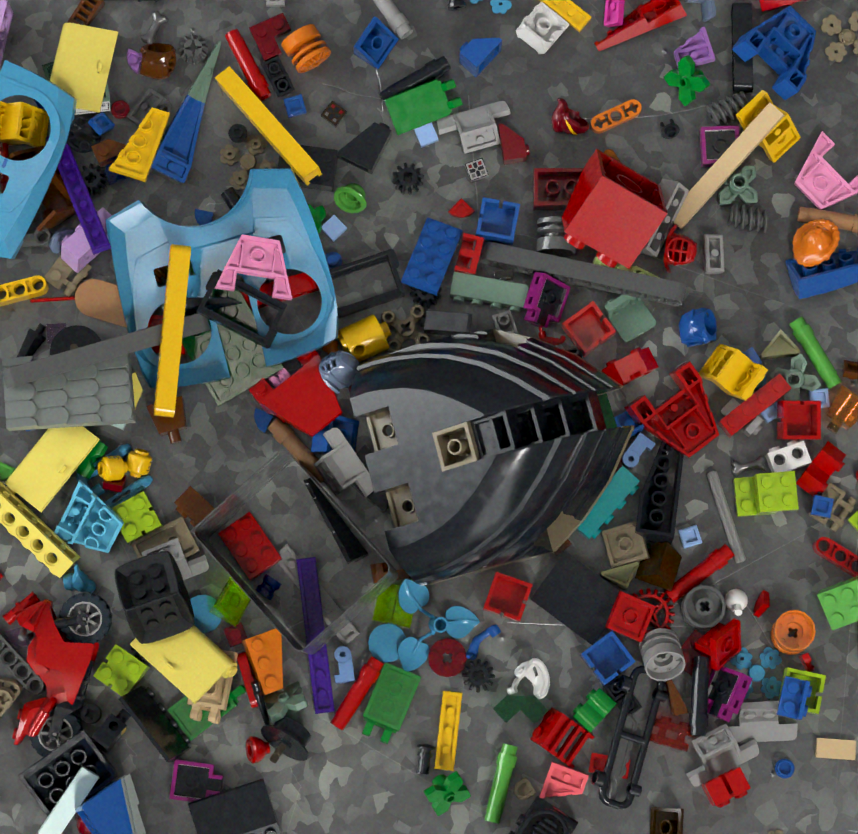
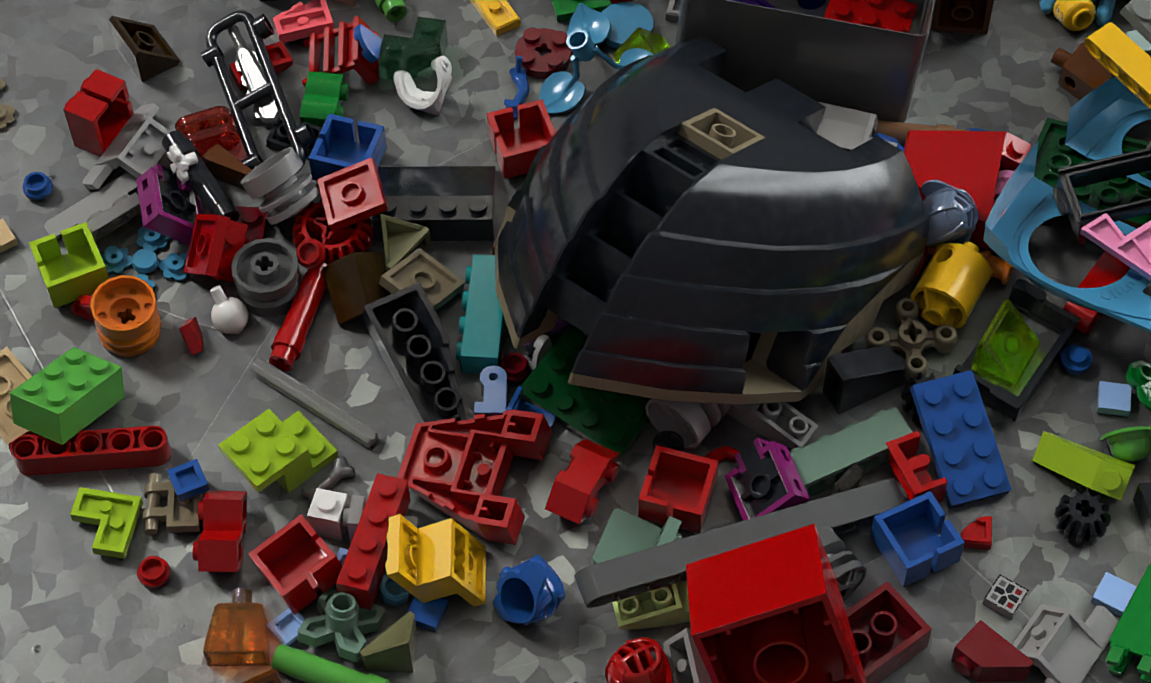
camera: 145 degrees right, 25 degrees down
black gear [462,659,495,693] -> none
light blue tile [678,525,702,549] -> none
white brick [765,439,812,473] -> none
blue bracket [776,676,812,720] -> none
none -> white plant [167,145,198,182]
none -> red plate [296,239,326,269]
none -> white brick [307,488,350,541]
none -> blue tile [354,23,382,64]
none -> clear neon green slope [971,299,1041,388]
none -> lime slope [1032,431,1135,500]

